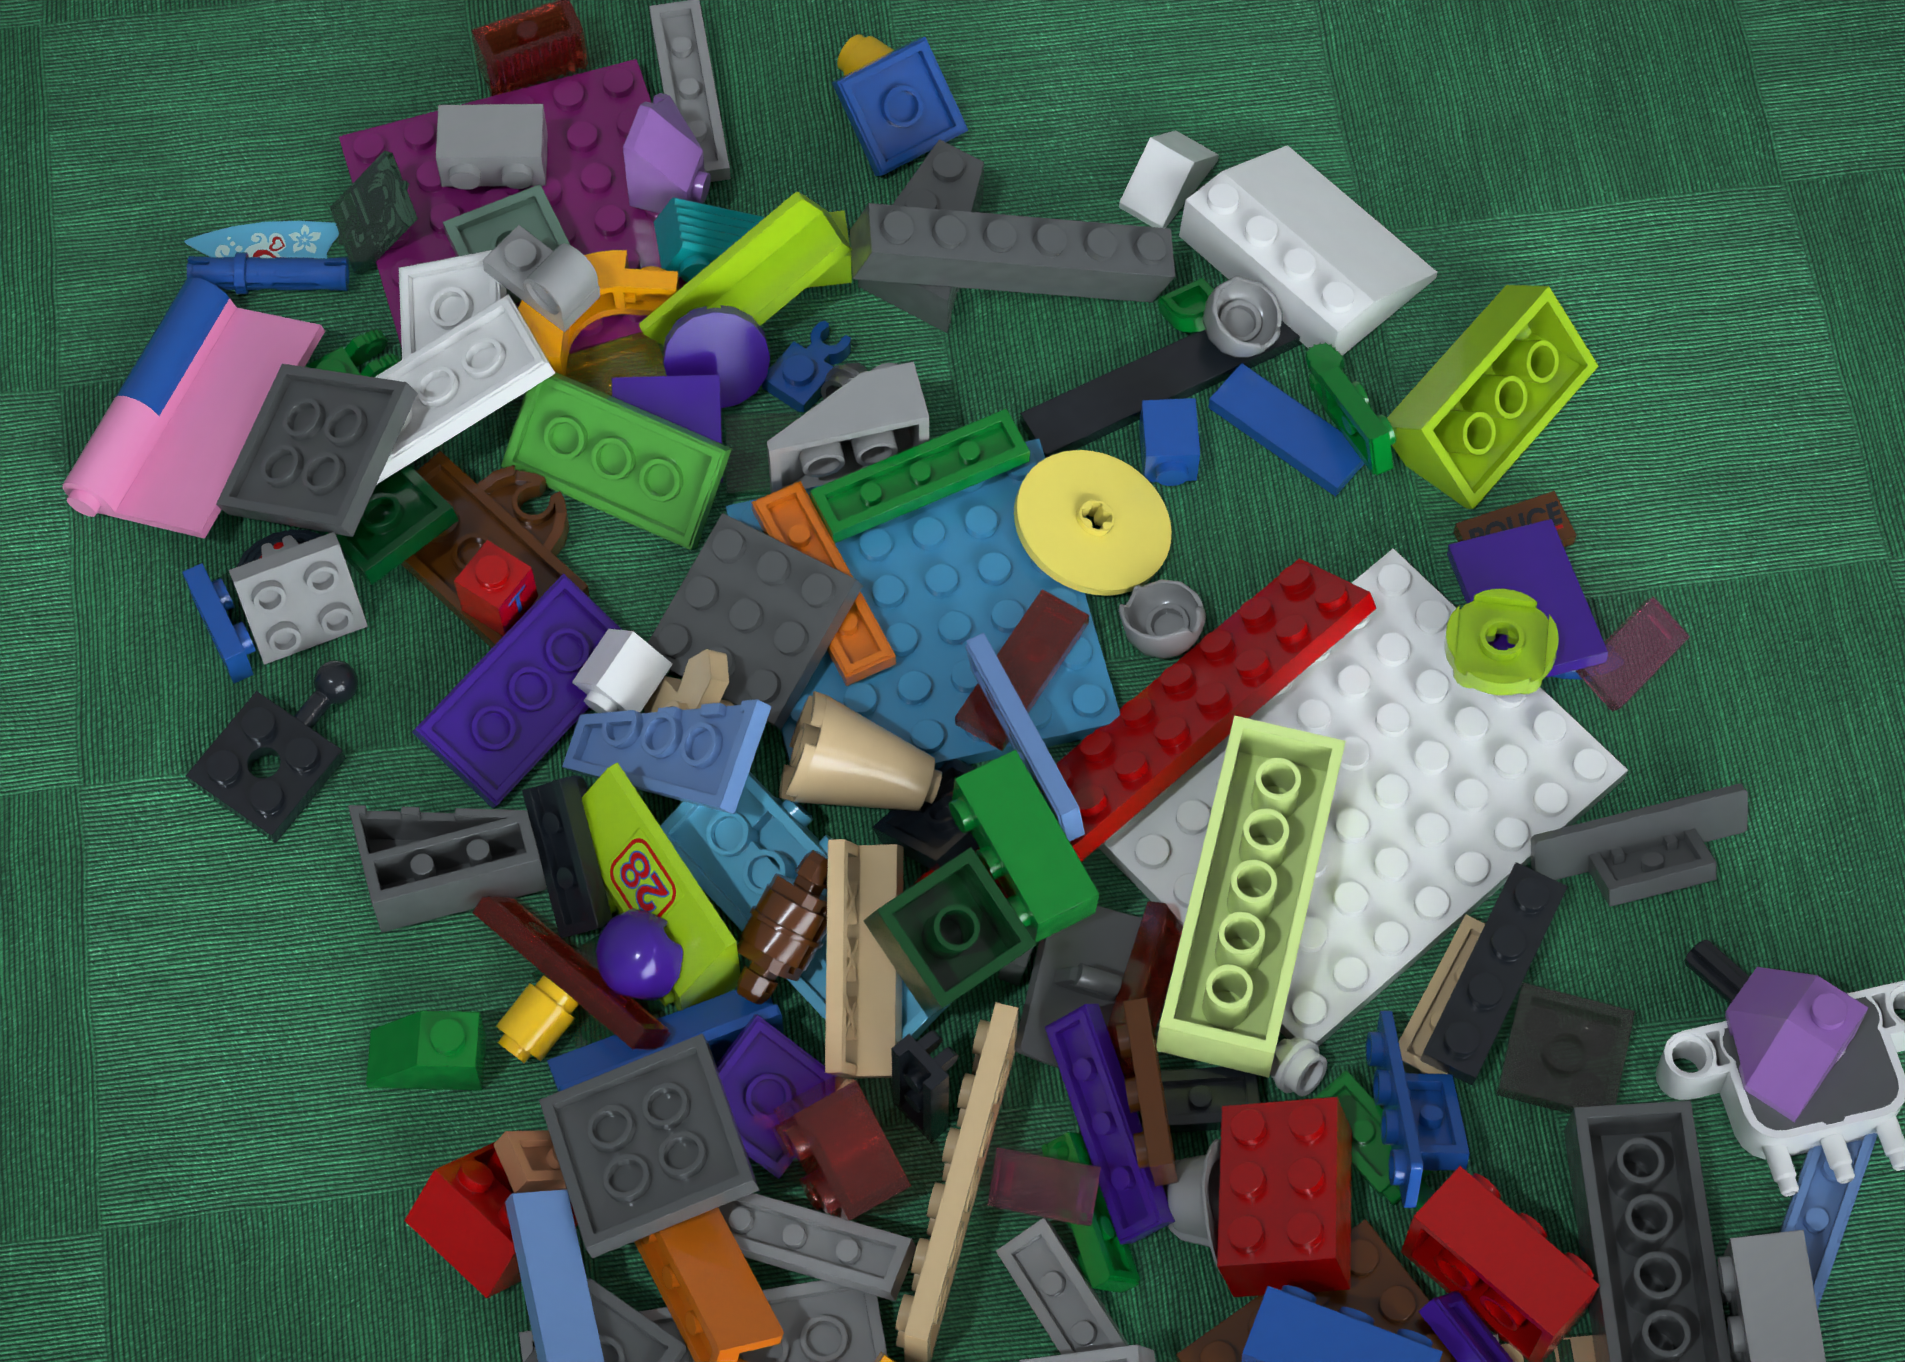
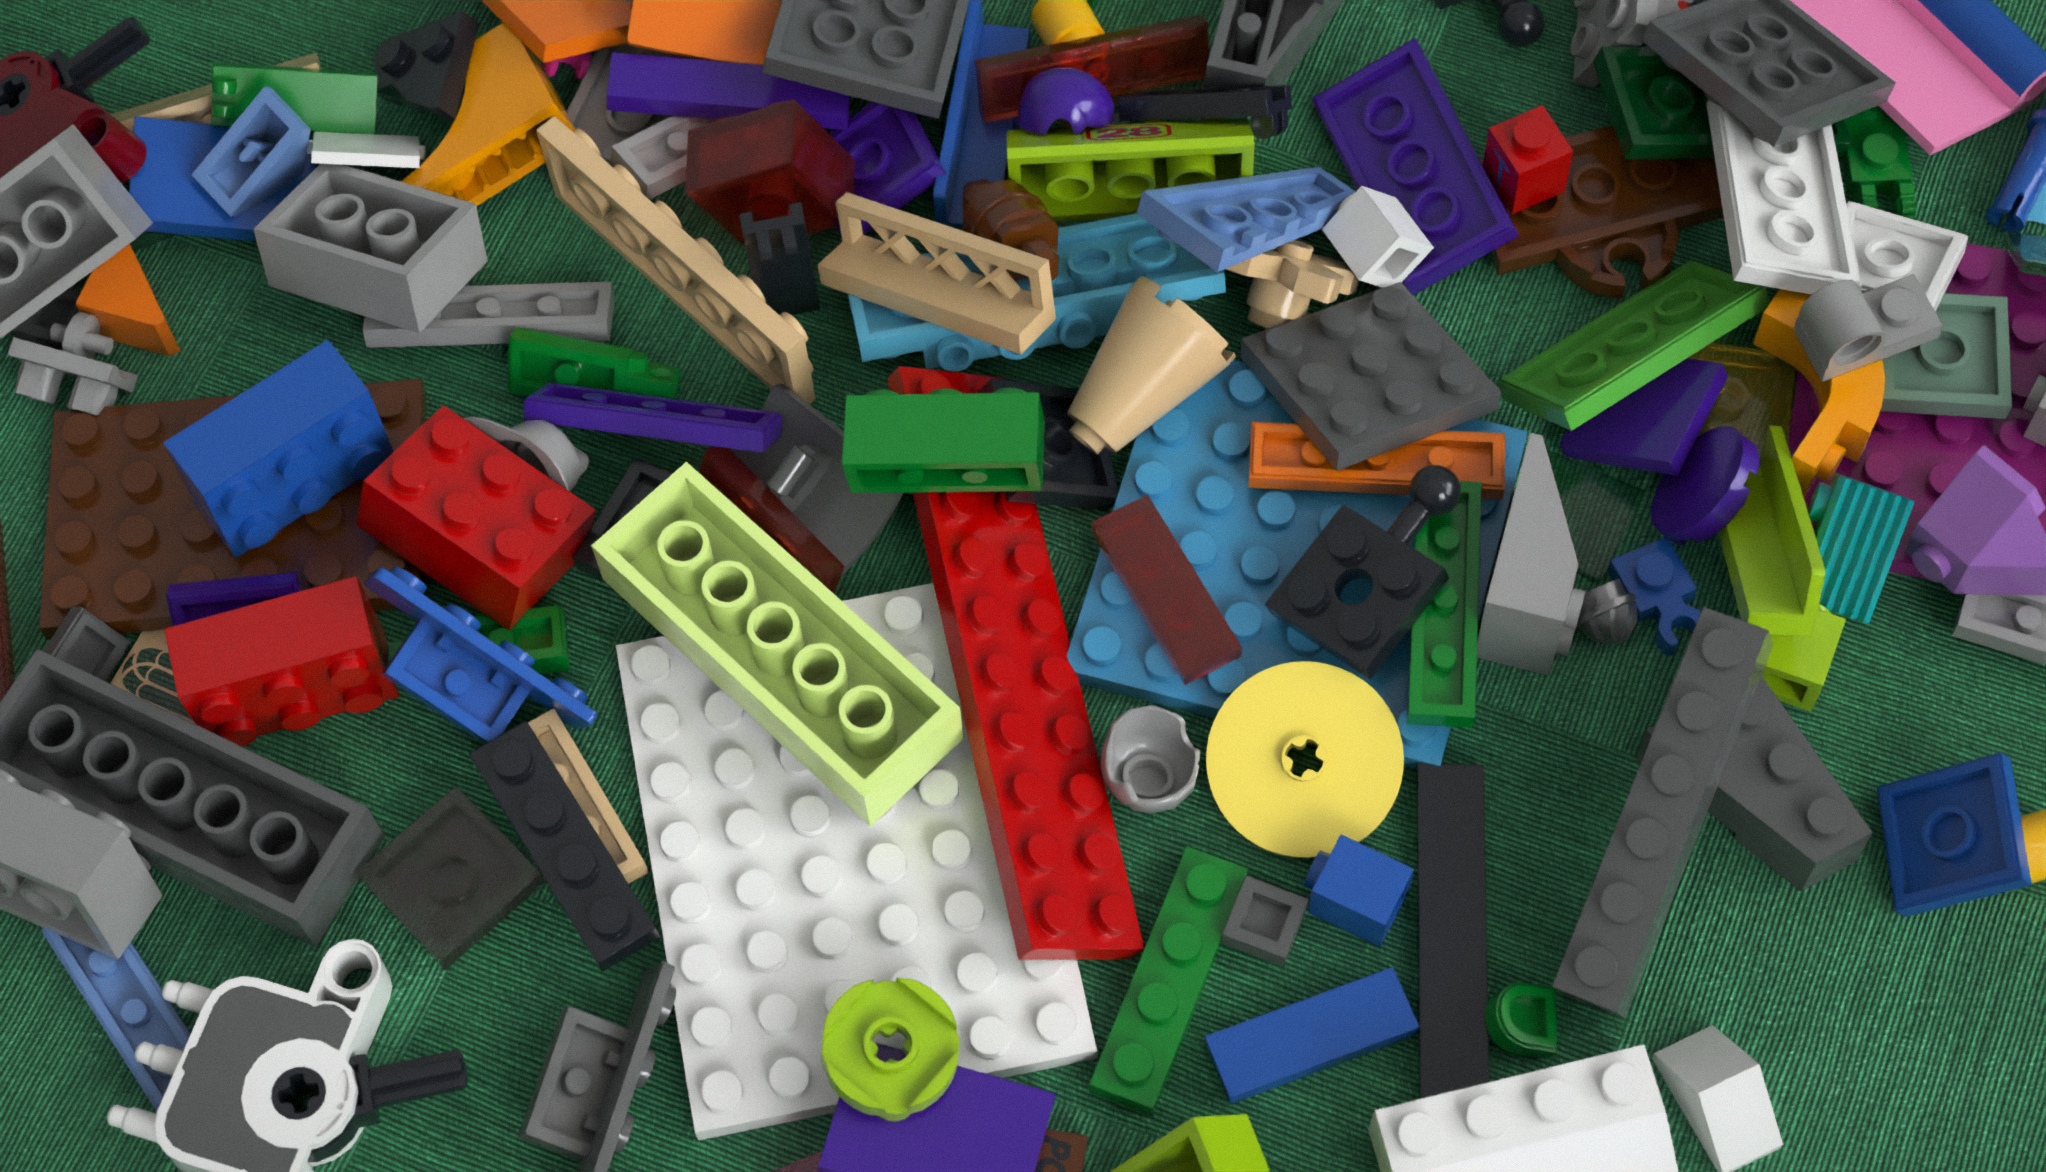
camera: 125 degrees right, 0 degrees up
dark green brick [863,847,1037,1018] -> none
medium blue tile [965,633,1085,842] -> none
clear pink tile [987,1147,1101,1226] -> none
reddish brown plate [1116,997,1179,1187] -> none
light grey hair [1202,276,1282,357] -> none
white plate [1270,1038,1327,1096] -> none
green hinge [1305,342,1396,476] -> none
medium lavender slope [1725,967,1868,1122] -> none
none -> dark purple tile [607,52,850,130]
none -> green plate [1089,846,1249,1116]
none -> dark grey plate [1221,876,1309,967]
none -> black plate [1265,465,1461,680]

